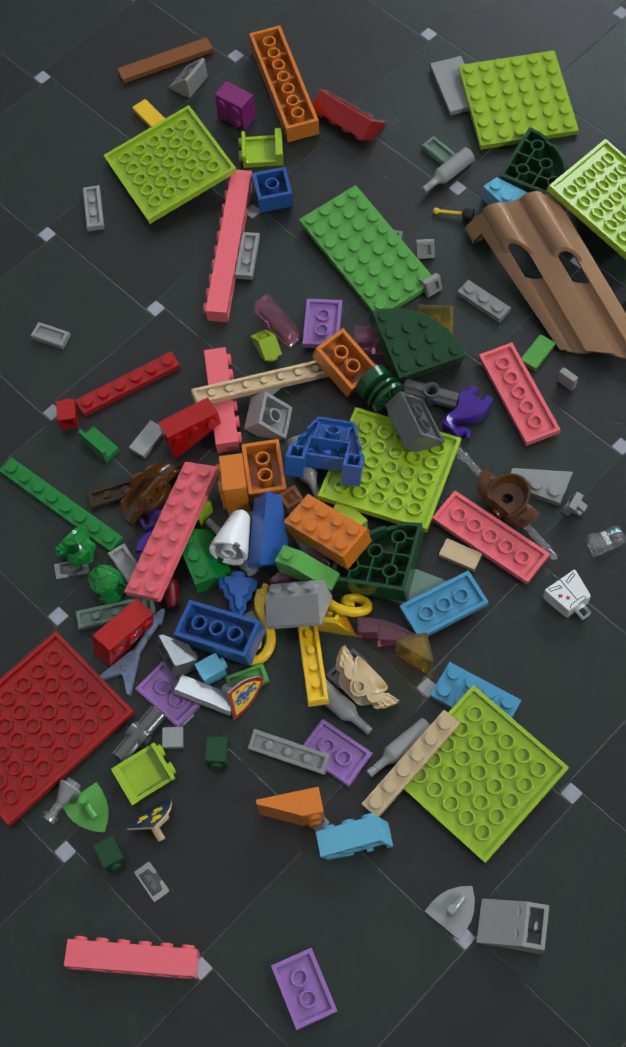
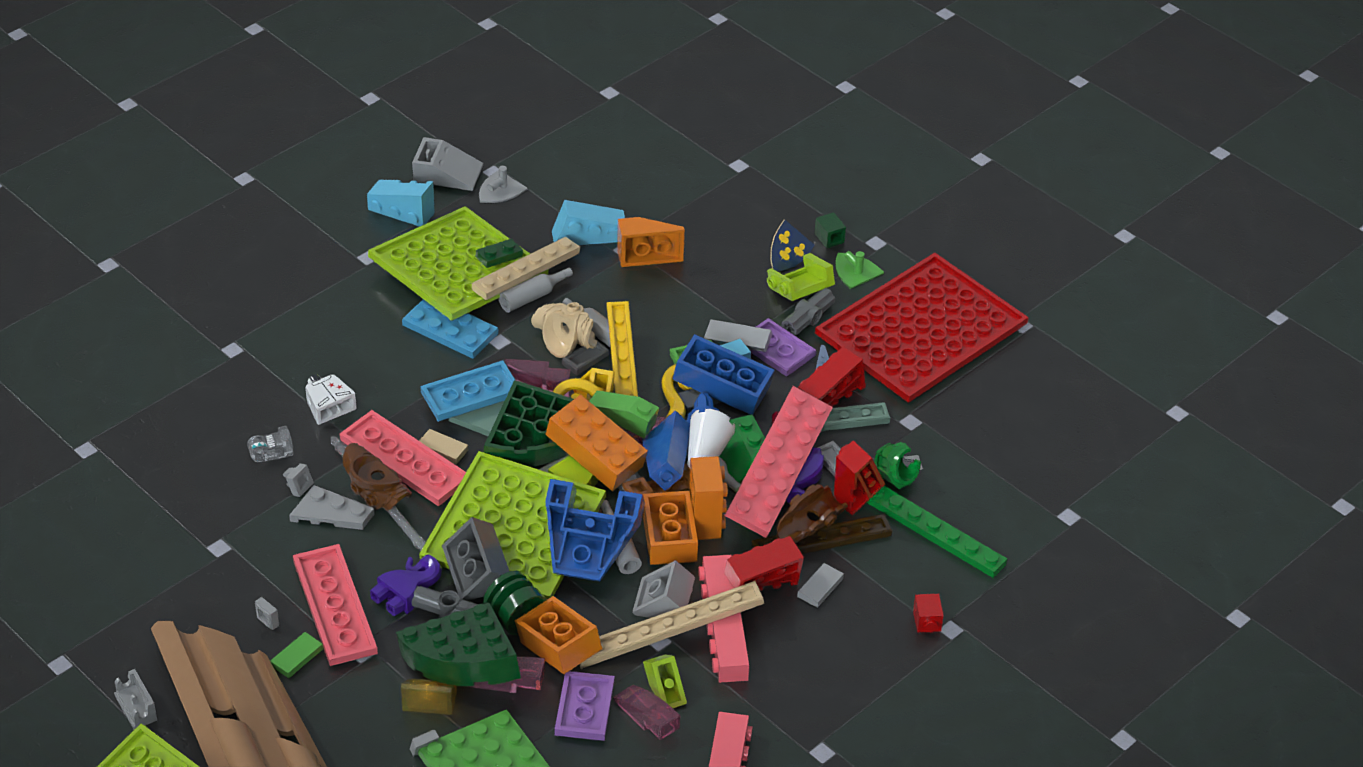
camera: 175 degrees right, 20 degrees down
light grey tile [30,322,71,350] -> none
piece [43,777,81,824] -> none
coral brick [64,936,200,980] -> none
red plate [75,351,180,417] -> none
green panel [77,426,120,463] -> none
green helmet [88,565,127,605] -> none
sticker [134,862,169,902] -> none
dark grey slope [156,635,198,678] -> none
light grey tile [162,727,184,749] -> none
dark green brick [205,736,230,770] -> none
shield [222,676,264,720] -> none
light grey tile [248,729,331,775] -> none
light grey slope [265,580,332,629] -> none
medium lavender plate [271,948,338,1030] -> none
medium lavender tile [303,719,373,788] -> none
clear yellow slope [396,632,433,675] -> none
light grey plate [457,280,511,323] -> none
none -> medium azure wedge [367,180,435,227]
none -> dark green plate [475,239,523,268]
none -> red wedge [834,440,885,515]

